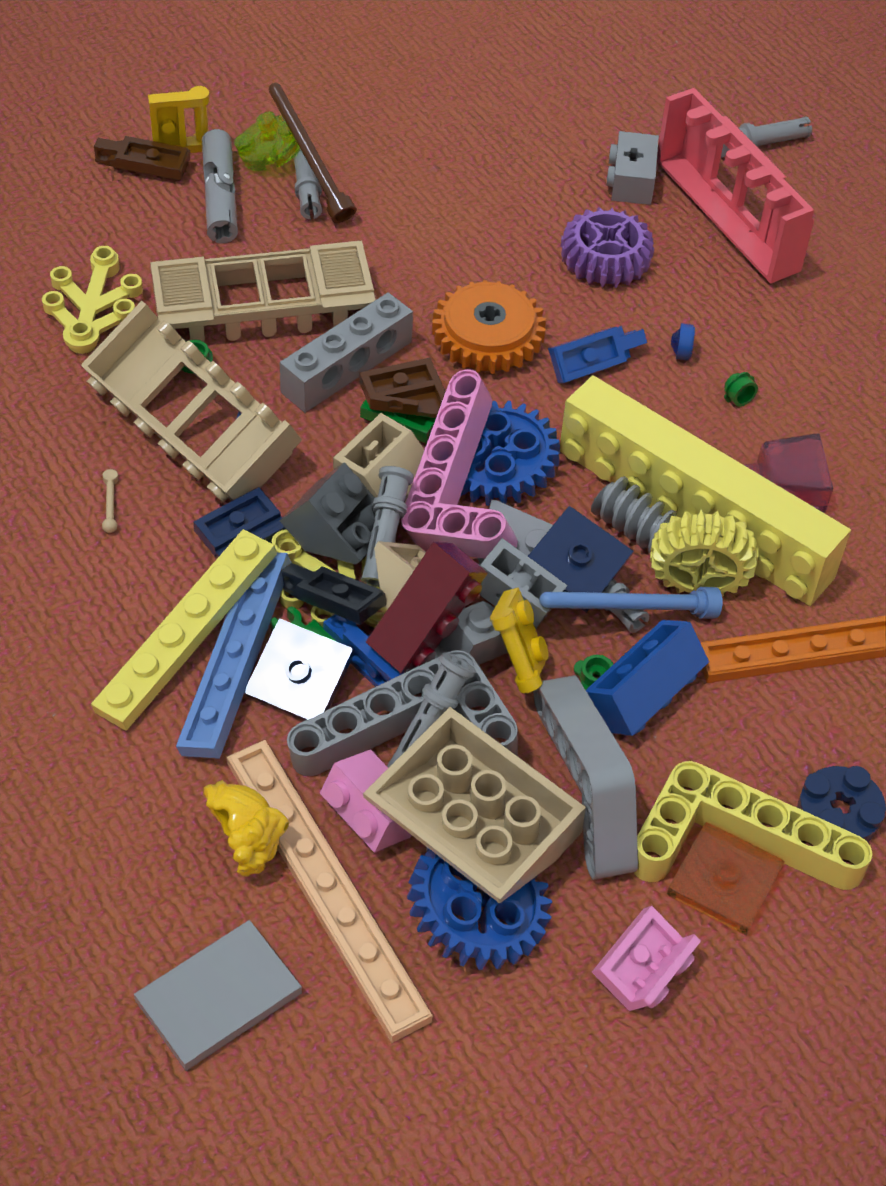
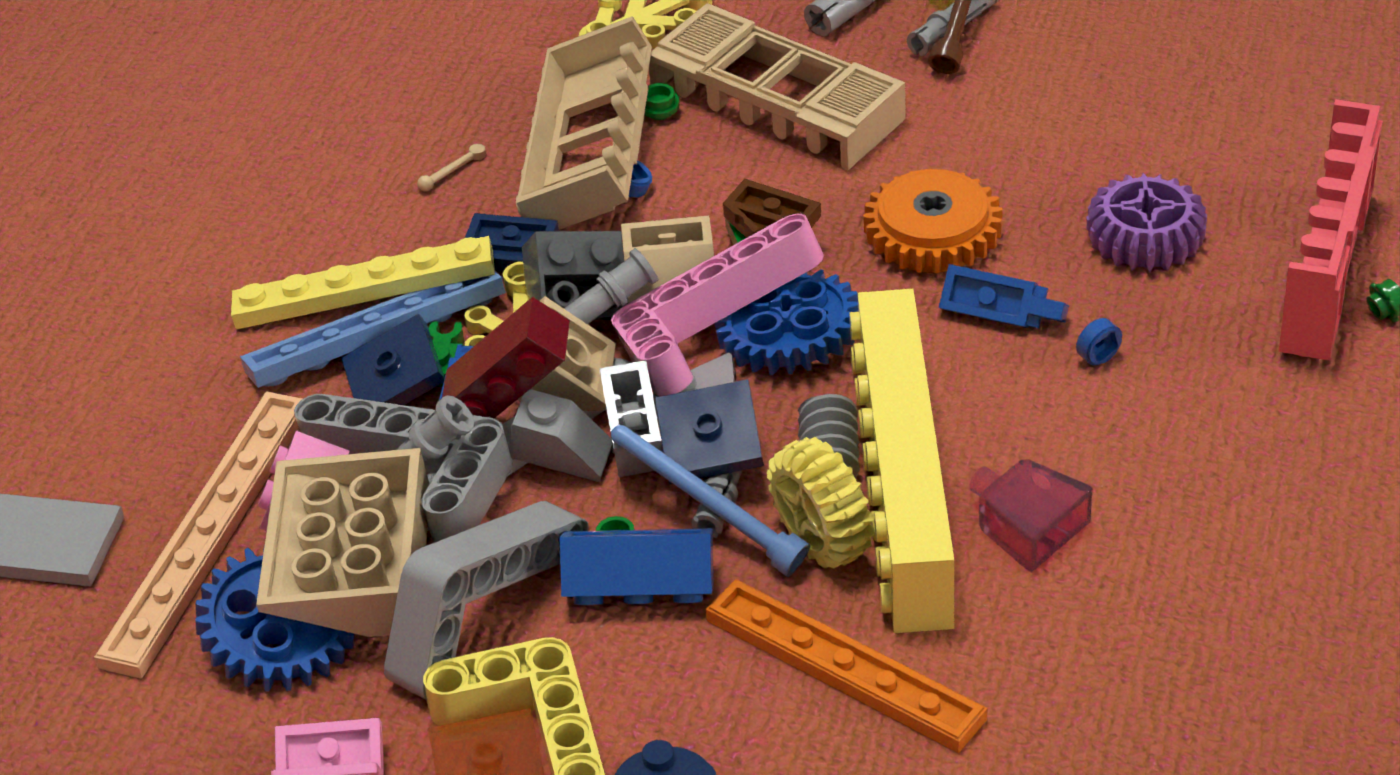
camera: 55 degrees right, 10 degrees down
yellow hair [203,780,289,877] -> none
light grey brick [279,292,413,413] -> none
black hinge [281,563,386,625] -> none
yellow plate [490,587,548,693] -> none
light grey brick [606,131,659,205] -> none
green plate [724,372,758,407] -> none

